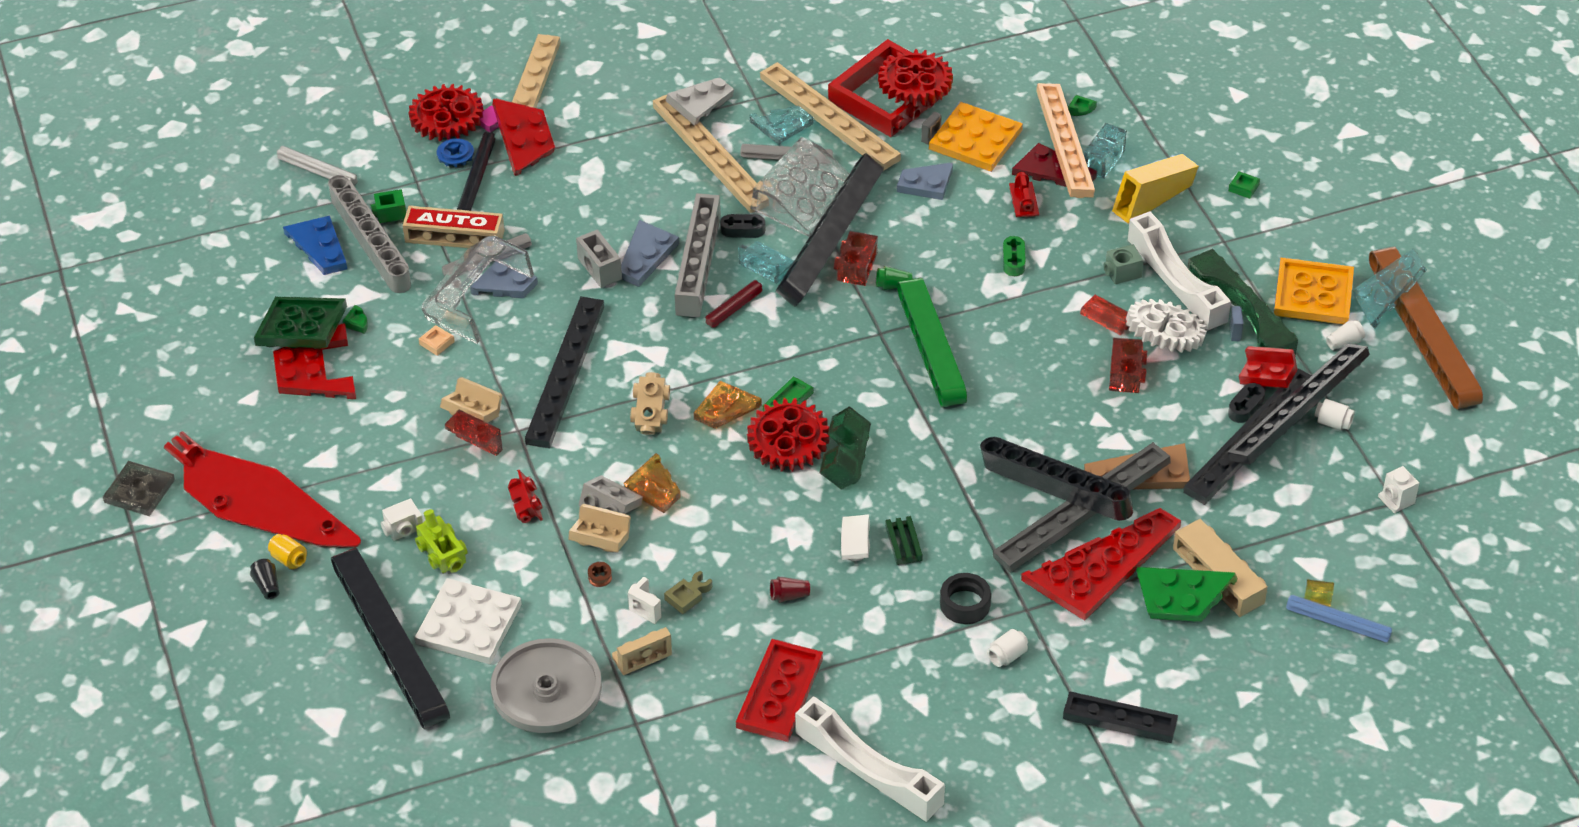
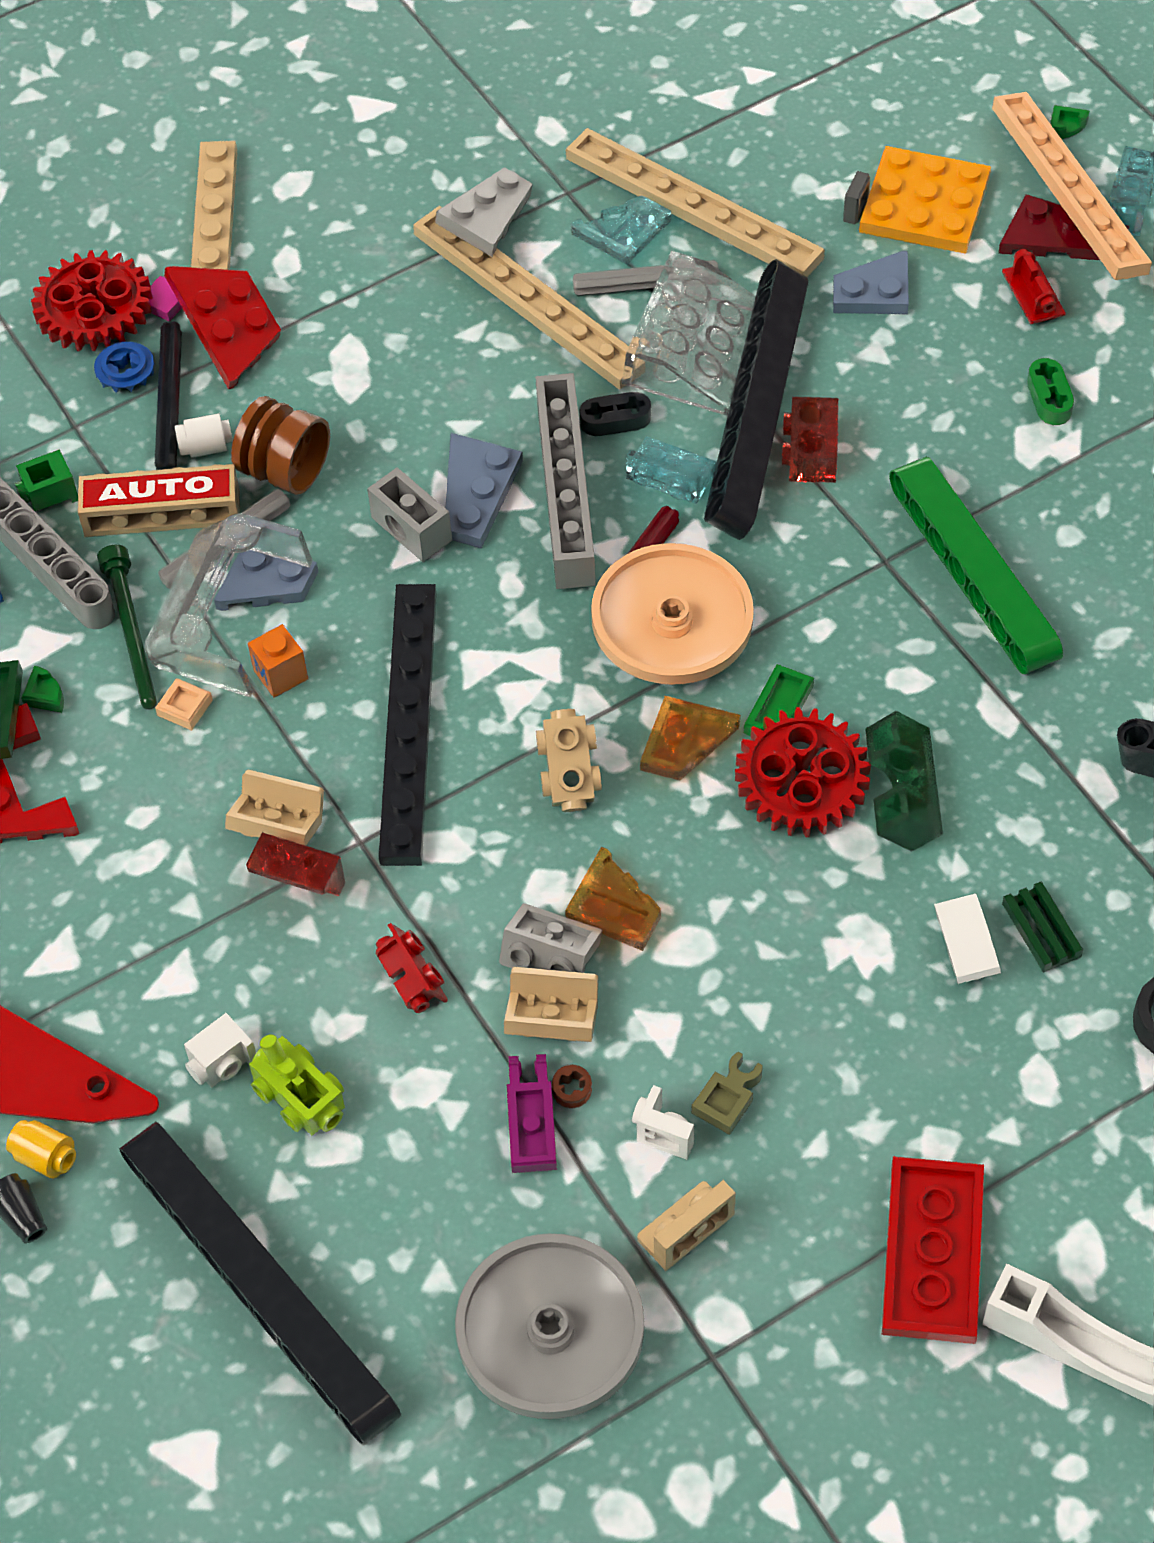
camera: 10 degrees left, 10 degrees up
white plate [415,578,522,664] -> none
dark red cone [770,576,810,603] -> none
red window [828,39,950,137] -> none
green cone [876,266,912,290] -> none
red gear [878,49,953,107] -> none
none -> dark green piece [97,544,157,710]
none -> white brick [175,413,233,458]
none -> dark orange wheel [231,396,330,495]
none -> orange brick [248,624,308,698]
none -> magenta hinge [507,1054,557,1173]
none -> light nougat dish [591,543,754,685]

